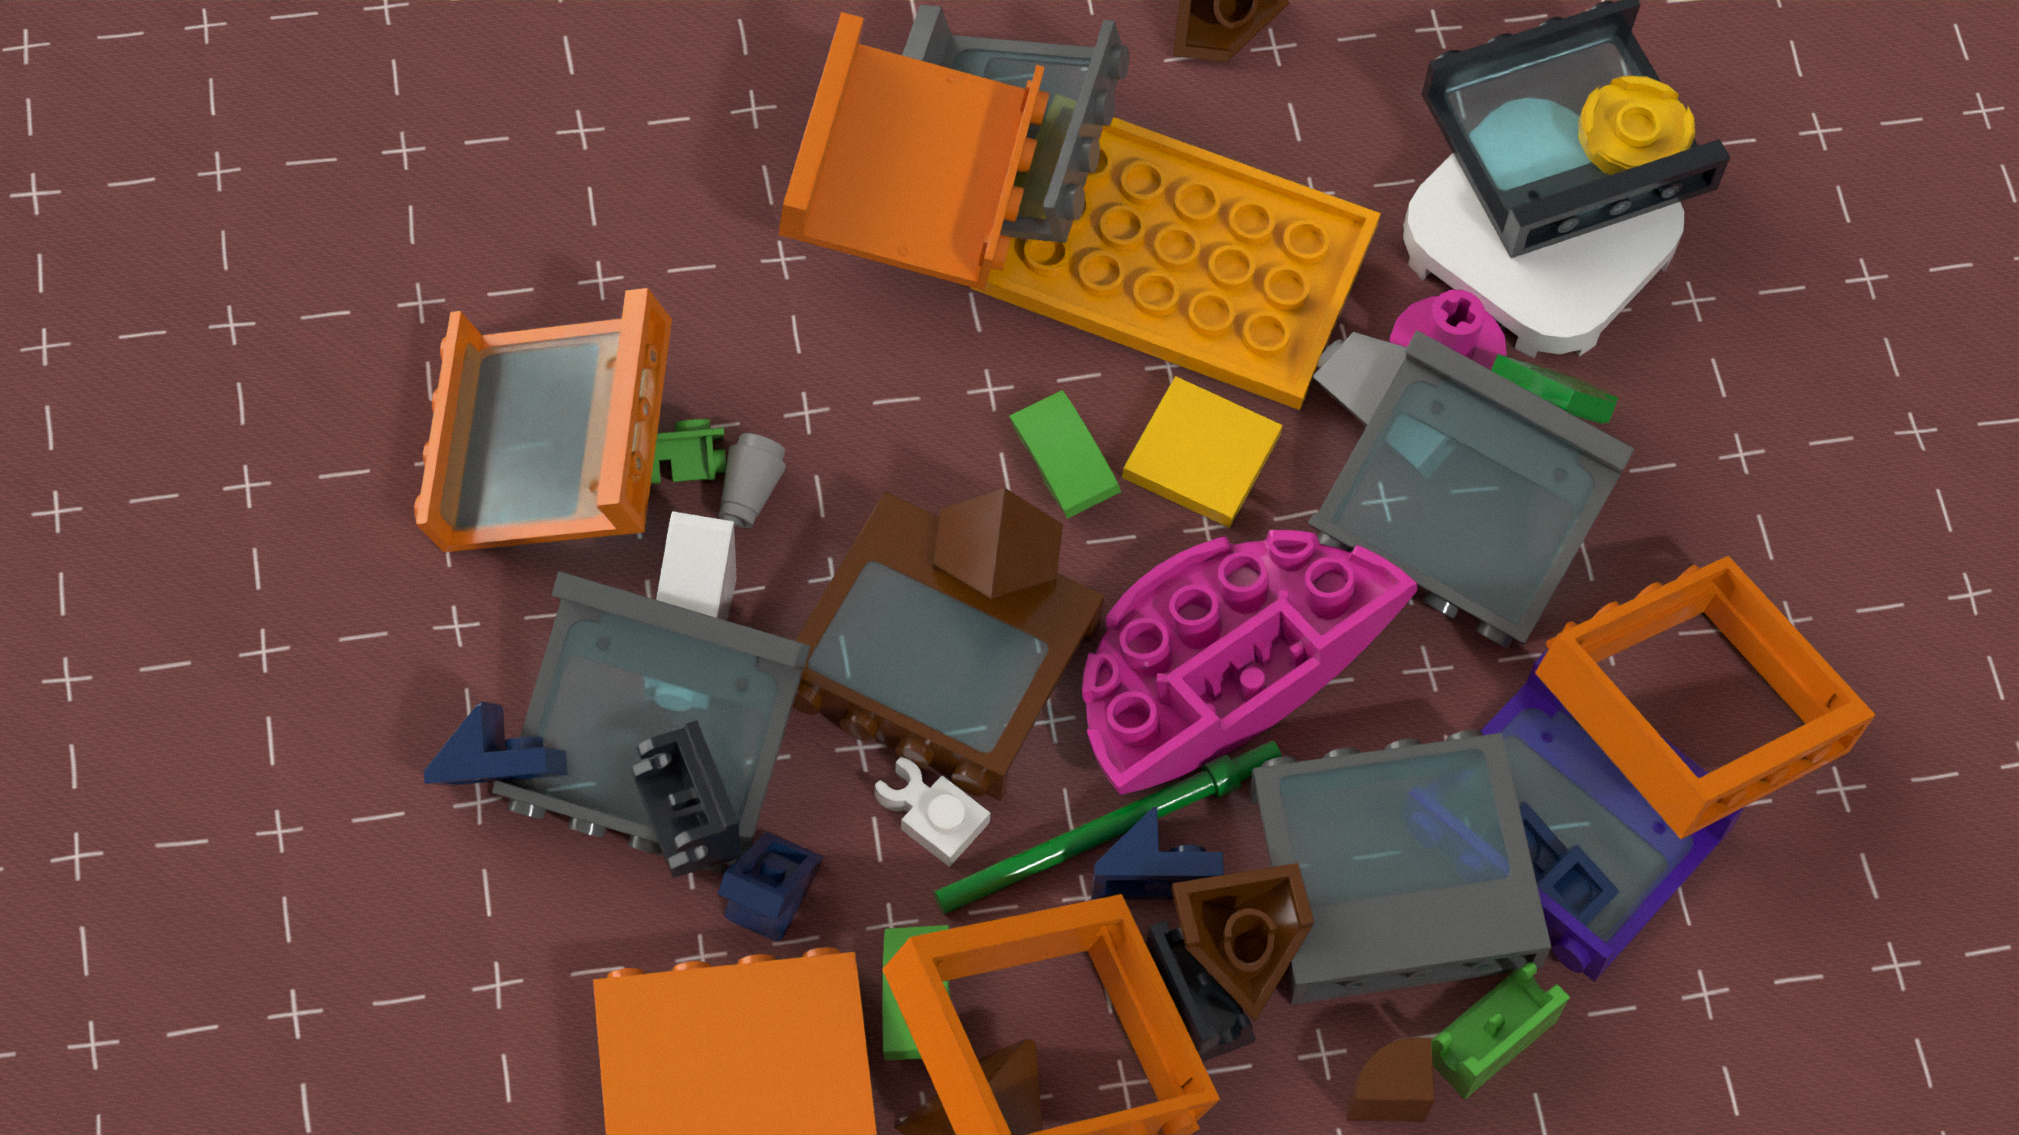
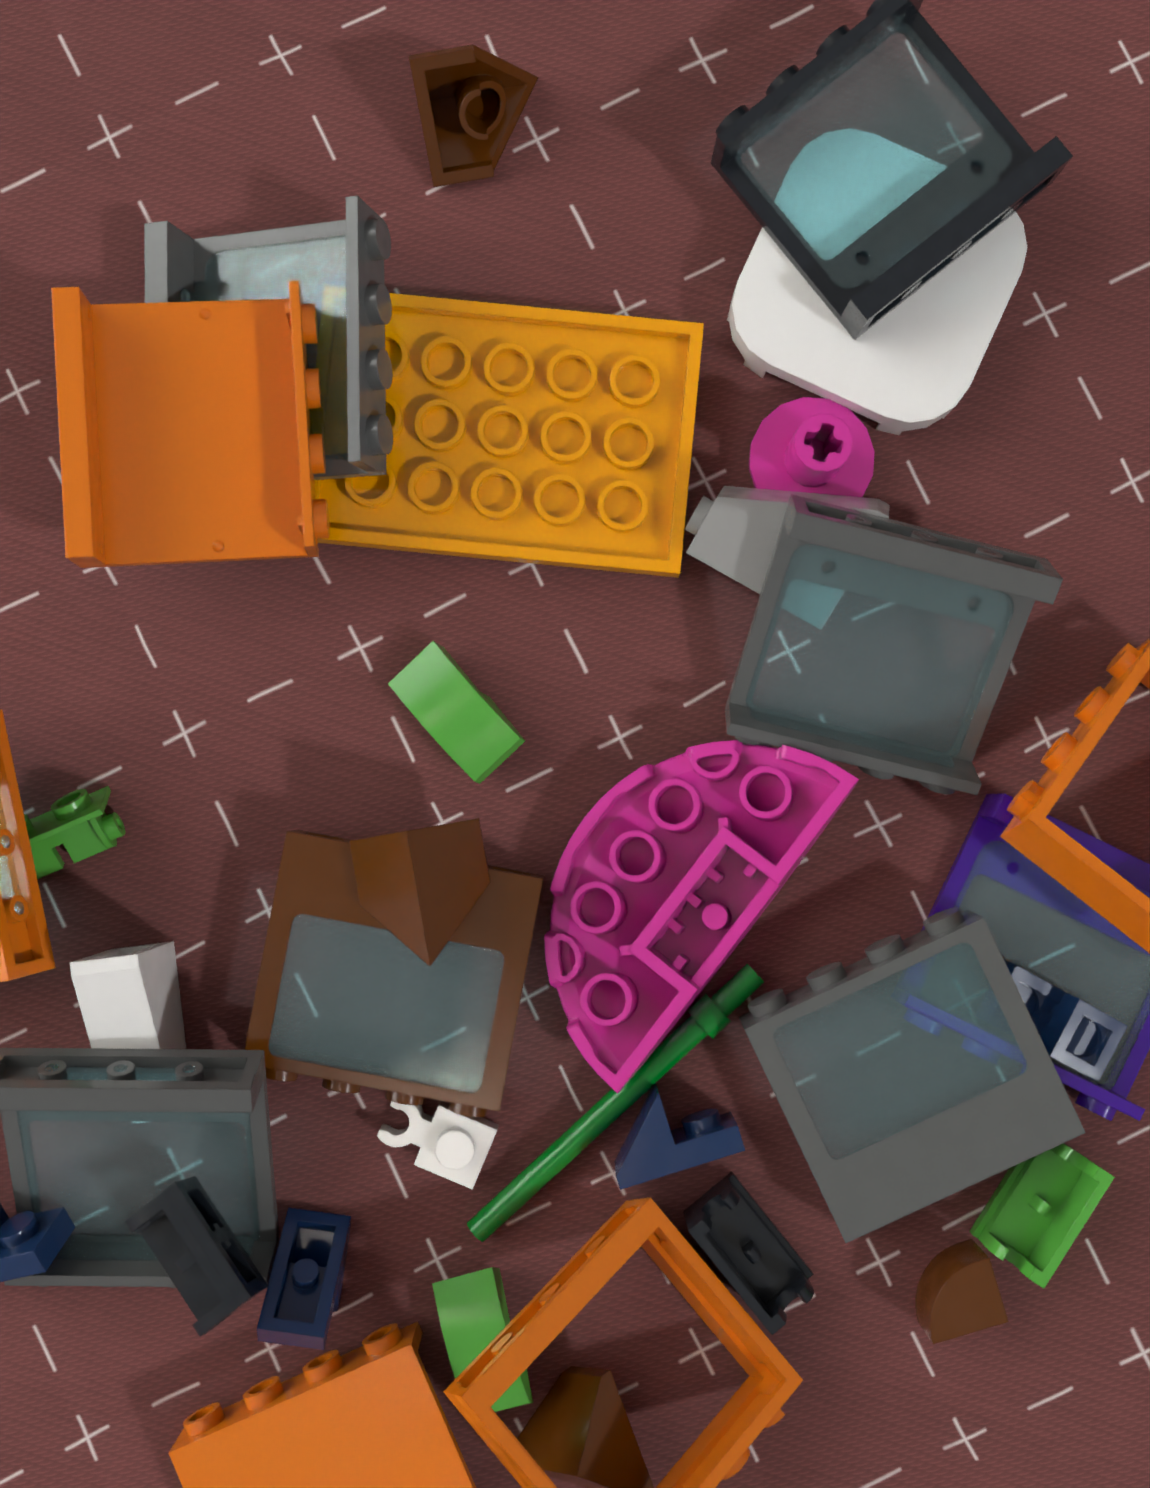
camera: 15 degrees left, 25 degrees up
light grey cone [718,433,787,528] -> none
yellow tile [1122,376,1283,528] -> none
reddish brown slope [1171,863,1314,1022] -> none
green tile [1491,354,1619,424] -> none
yellow tile [1578,76,1695,175] -> none

